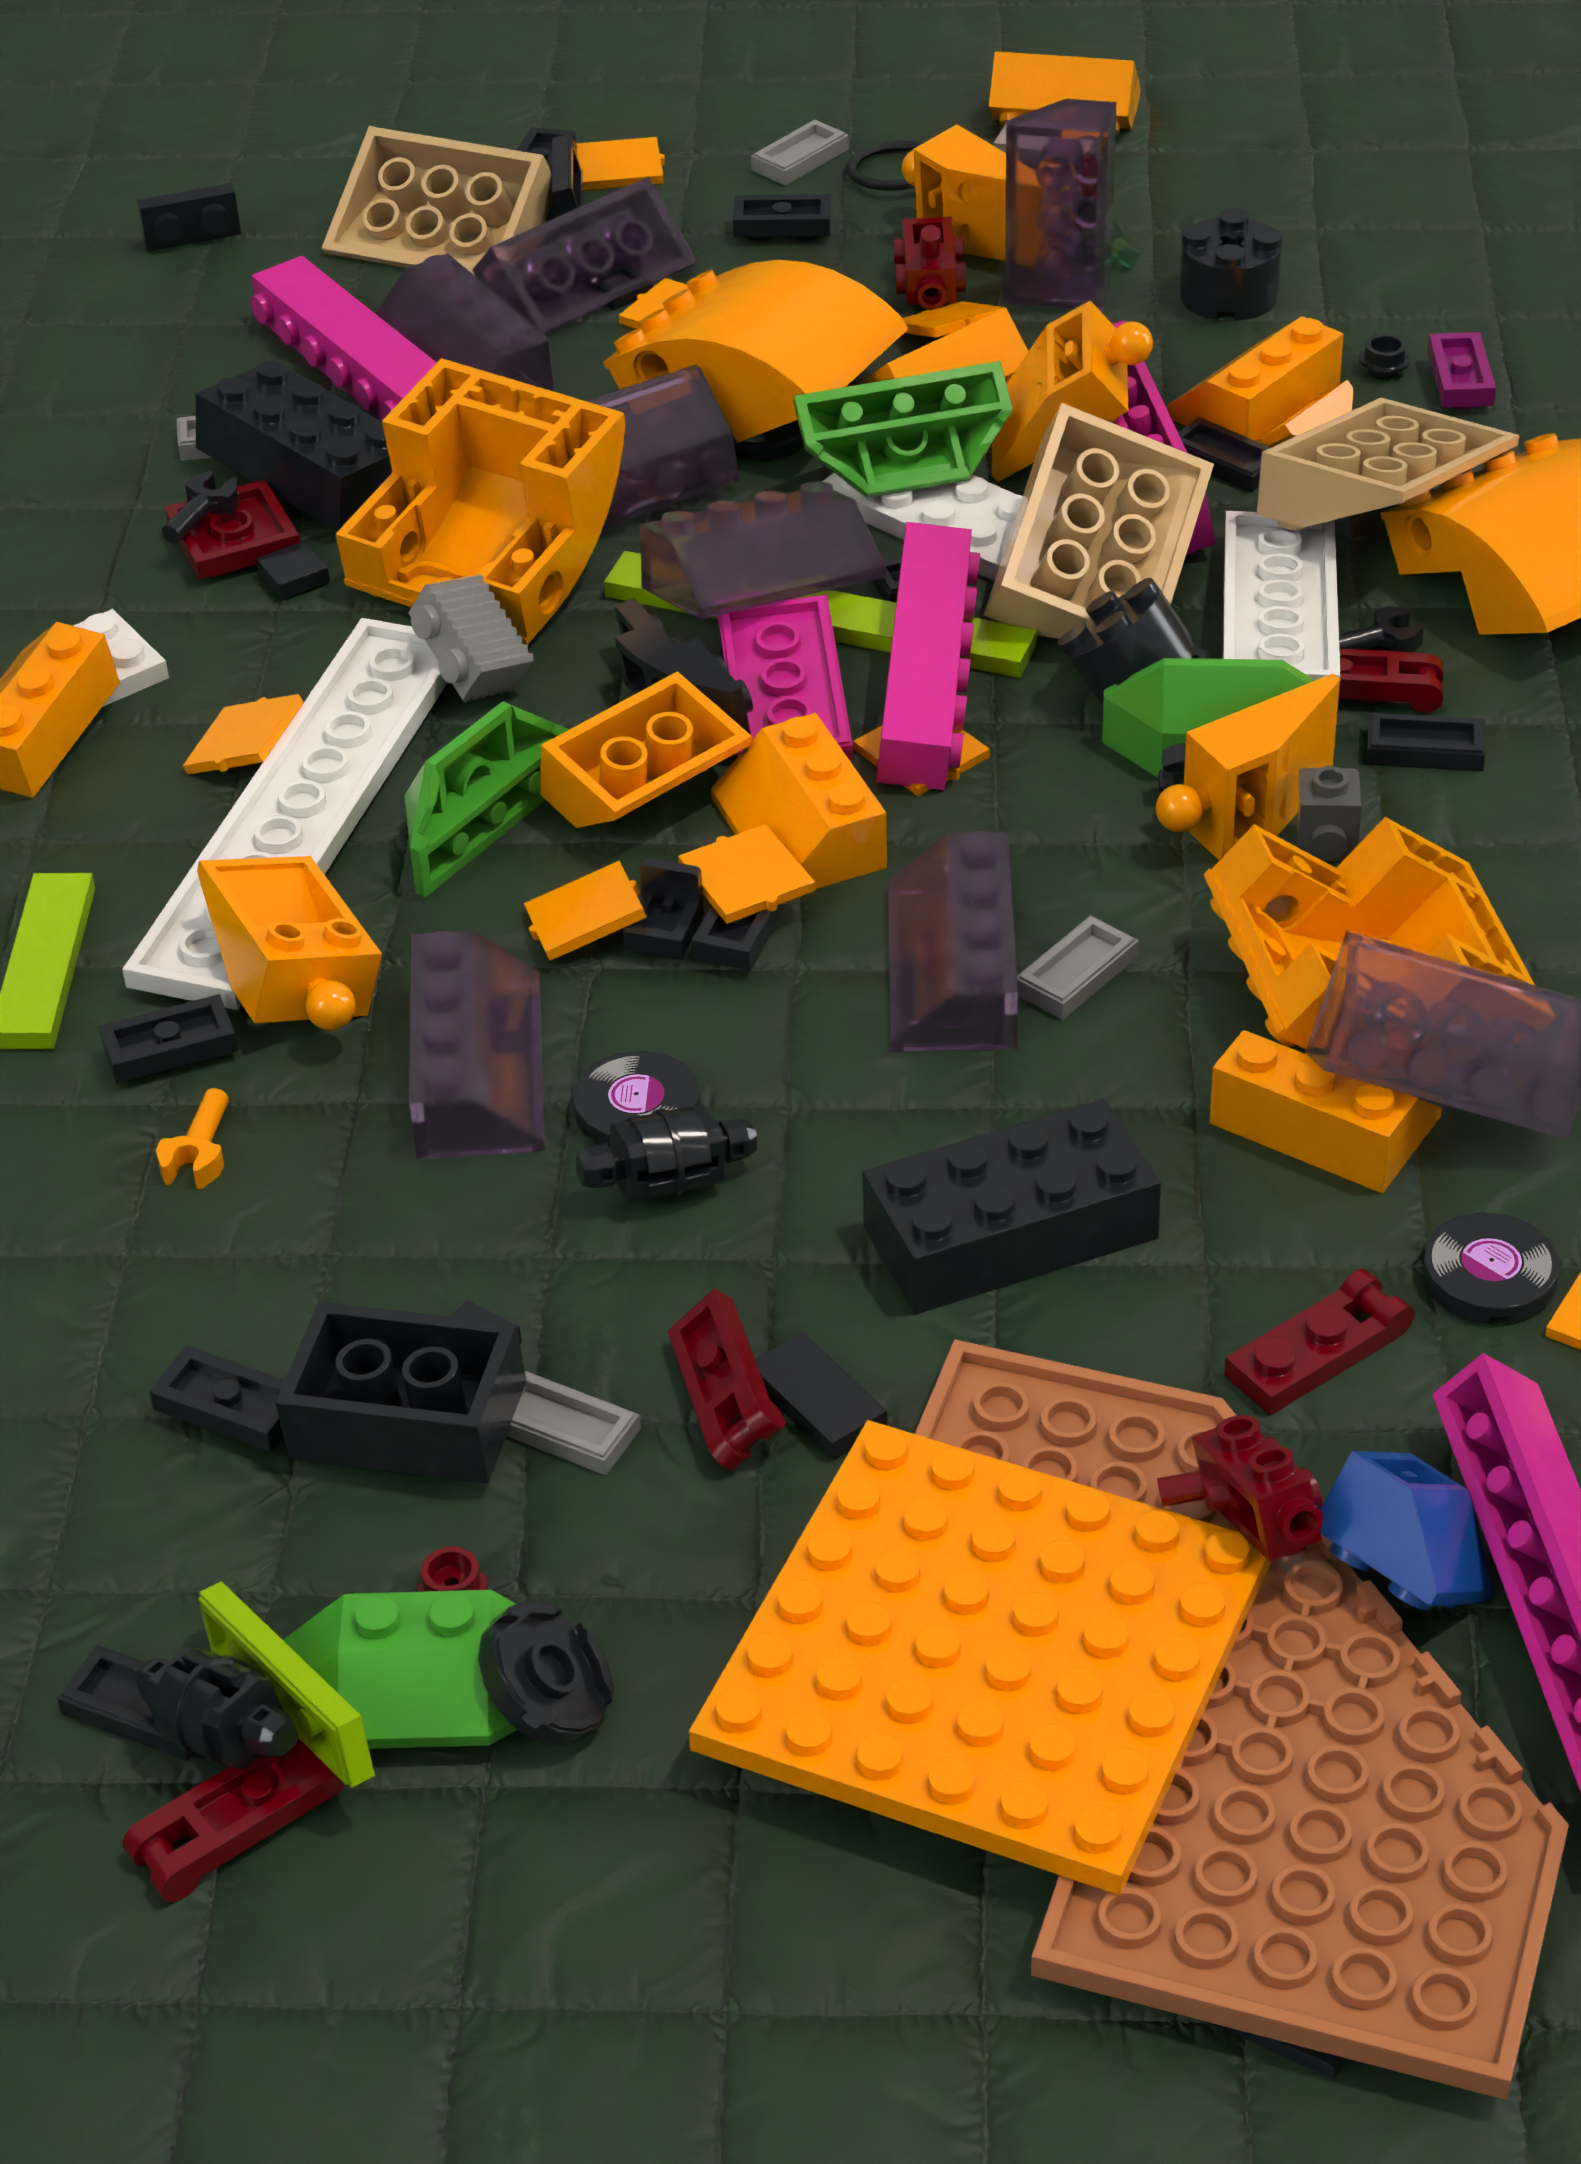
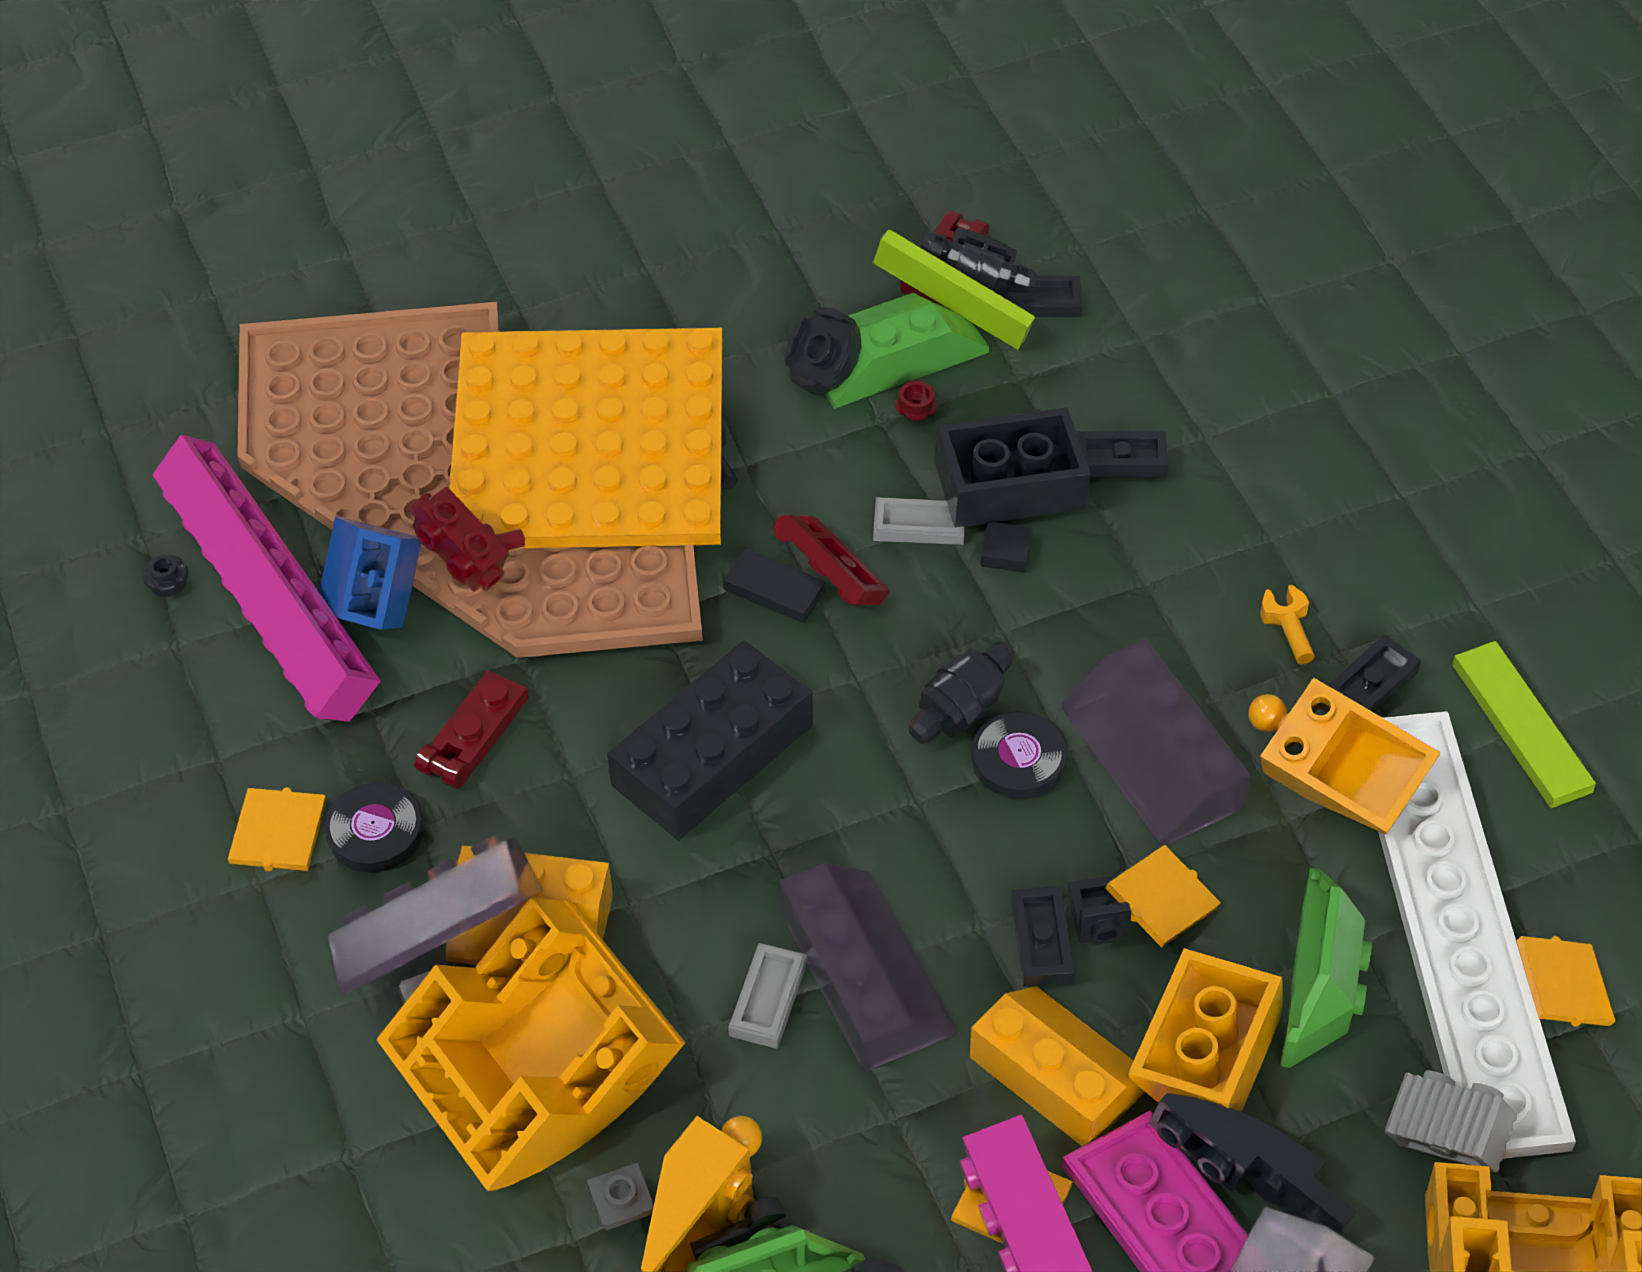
camera: 155 degrees right, 10 degrees up
light orange piece [678,824,816,924] -> none

